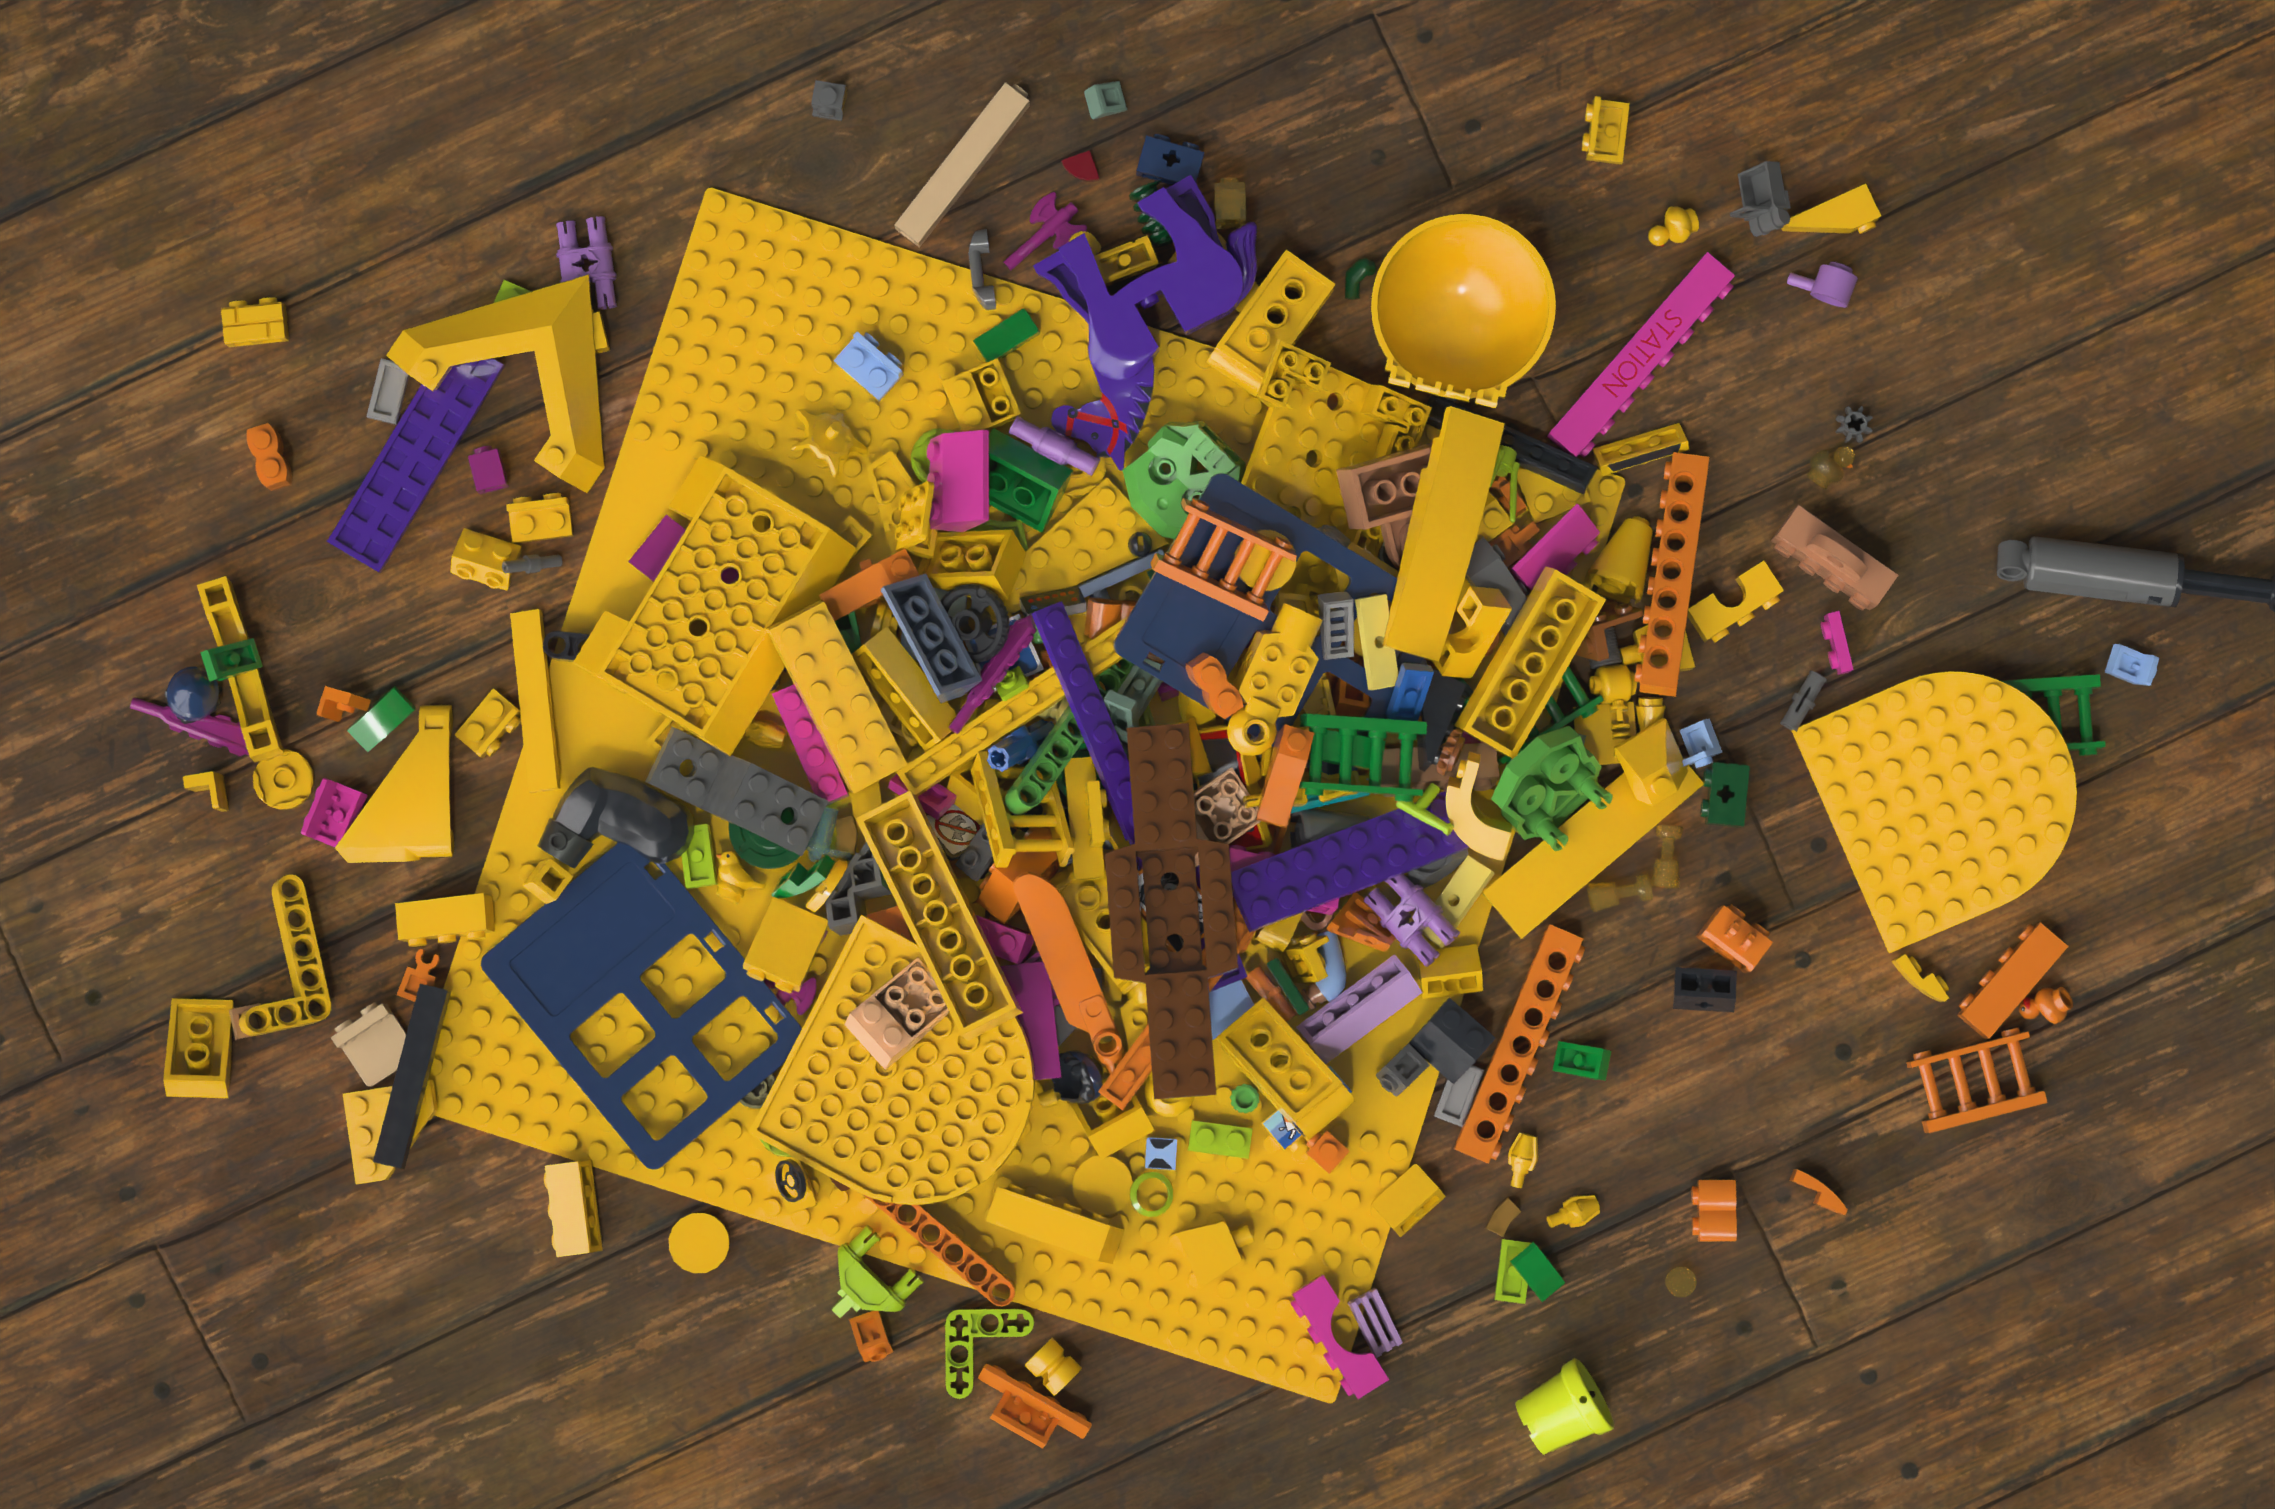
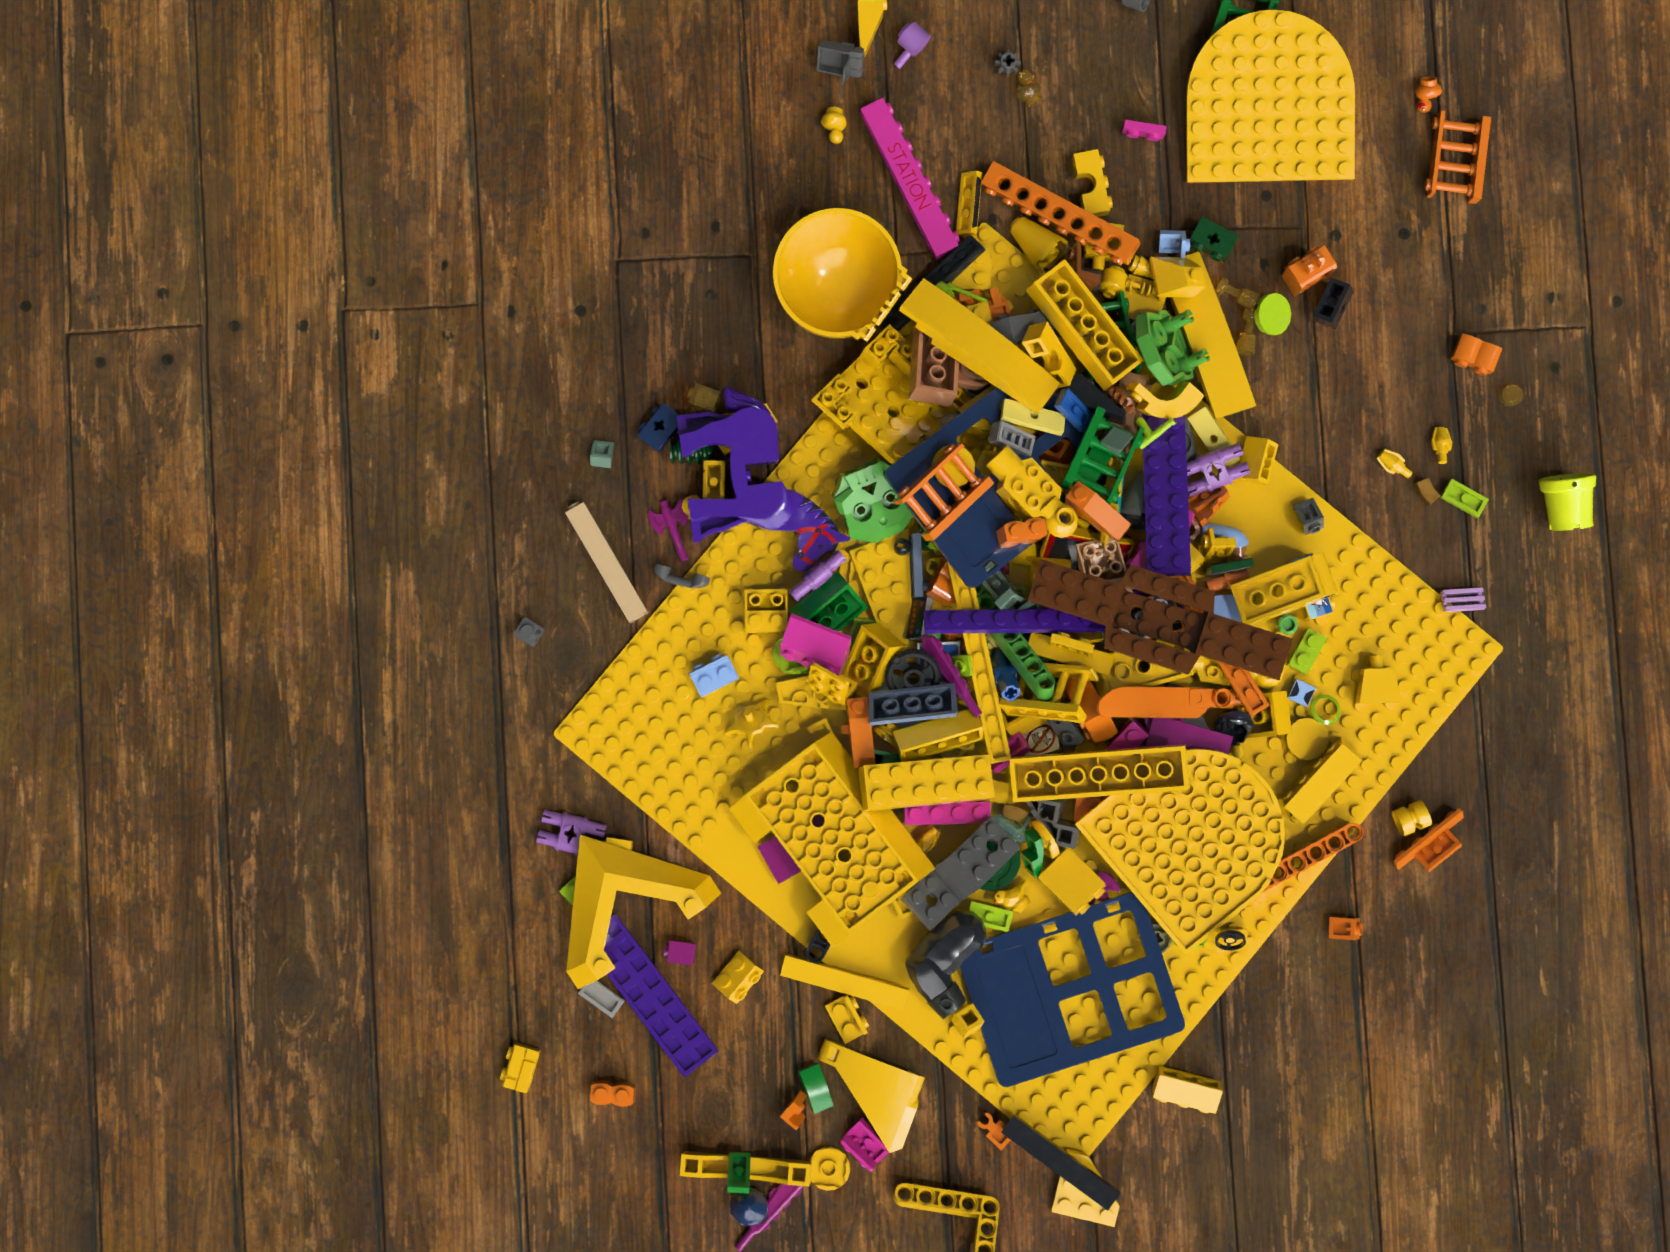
camera: 65 degrees left, 0 degrees up
yellow panel [183,771,229,812] -> none
tan bracket [331,1002,406,1086] -> none
yellow brick [395,893,495,947] -> none
dark grey bar [502,554,562,574] -> none
yellow bracket [506,493,574,544] -> none
yellow tile [669,1213,730,1273] -> none
lime connector [831,1225,924,1318] -> none
light nougat slope [844,958,949,1070] -> none
lime beam [945,1309,1034,1399] -> none
green slope [973,308,1040,362] -> none
dark red tile [1061,150,1100,182] -> none
yellow hinge [1206,250,1336,397] -> none
dark pink arch [1290,1274,1389,1399] -> none
lavender brick [1297,954,1423,1064] -> none
orange brick [1306,1130,1350,1174] -> none
dark green arm [1345,258,1376,300] -> none
yellow panel [1372,1164,1446,1238] -> none
black slope [1409,998,1496,1084] -> none
light grey tile [1434,1066,1484,1127] -> none
orange brick [1453,924,1586,1164] -> none
dark pink slope [1510,504,1600,595] -> none
green slope [1510,1242,1565,1302] -> none
green slope [1552,1041,1612,1081] -> none
yellow bracket [1581,96,1630,165] -> none
nougat brick [1771,505,1899,611] -> none
dark grey pin [1780,670,1827,732] -> none
orange slope [1789,1169,1848,1215] -> none
yellow slope [1892,954,1949,1002] -> none
orange brick [1957,922,2069,1039] -> none
none -> sand green slope [1101,427,1133,456]
none -> lime tile [1254,293,1291,335]

